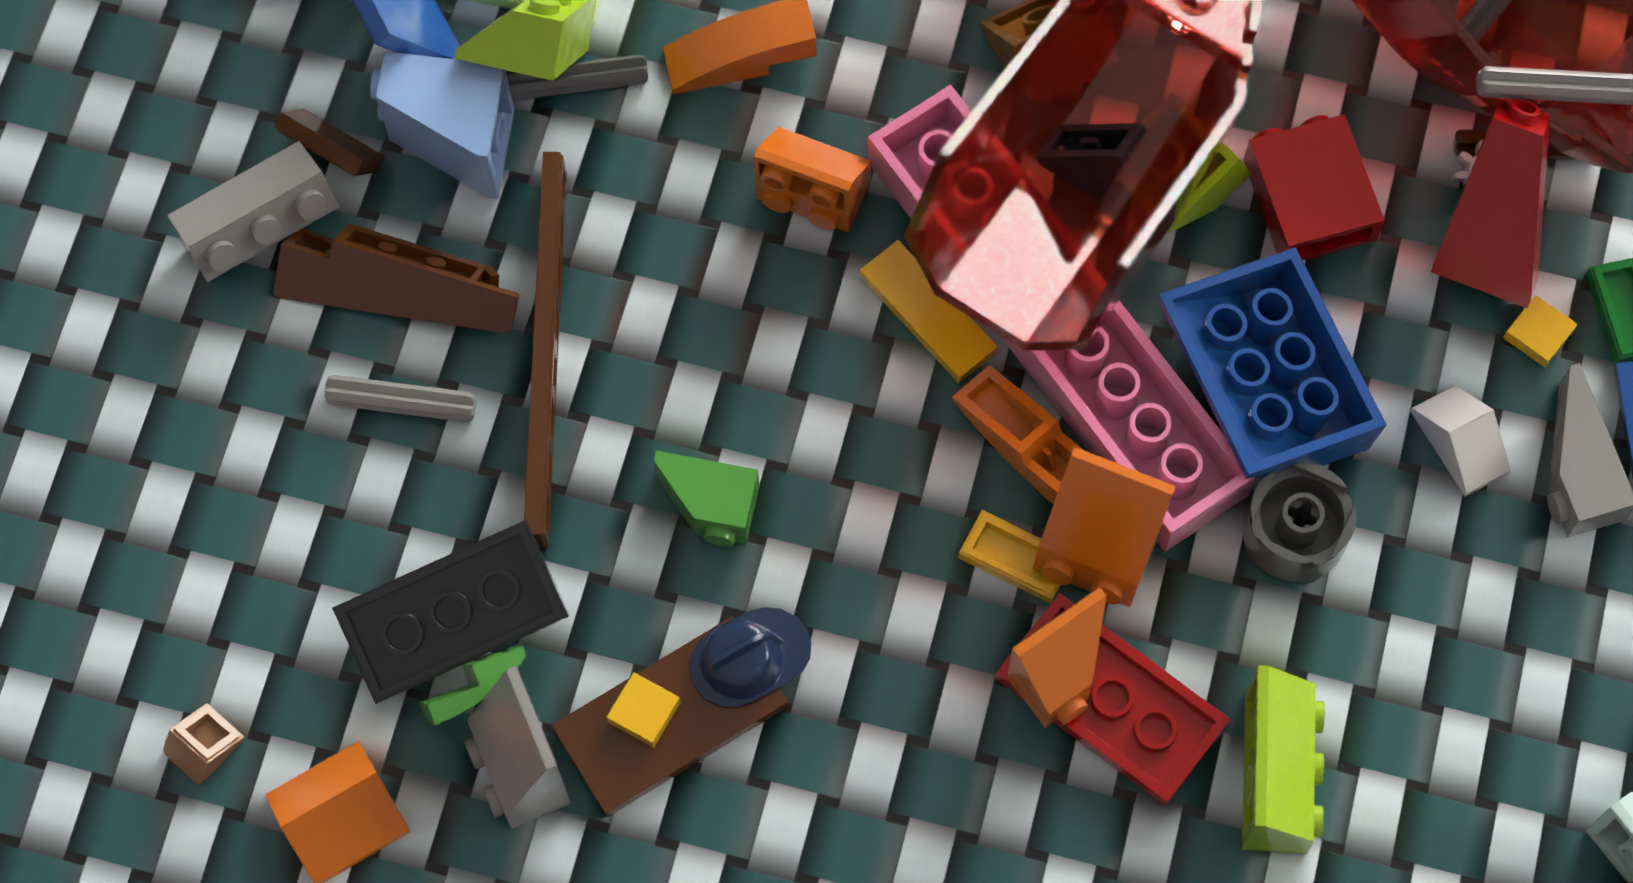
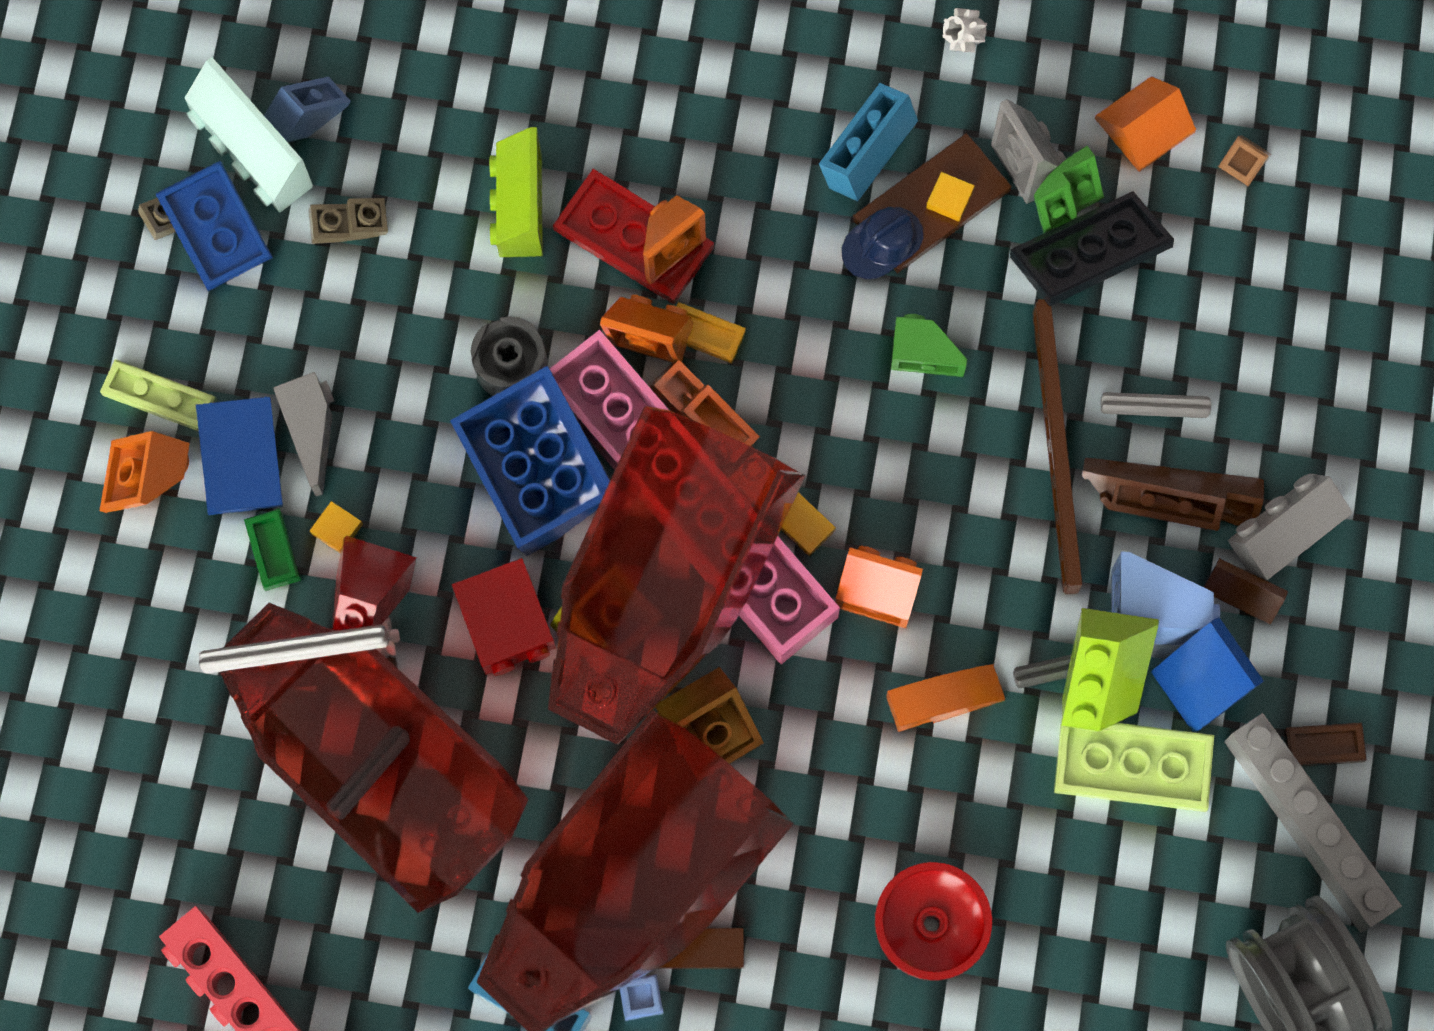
camera: 175 degrees right, 5 degrees up
black slope [1036,123,1147,204] -> none
white slope [1410,385,1511,497] -> none
none -> dark tan slope [309,198,388,244]
none -> dark azure brick [819,83,918,201]

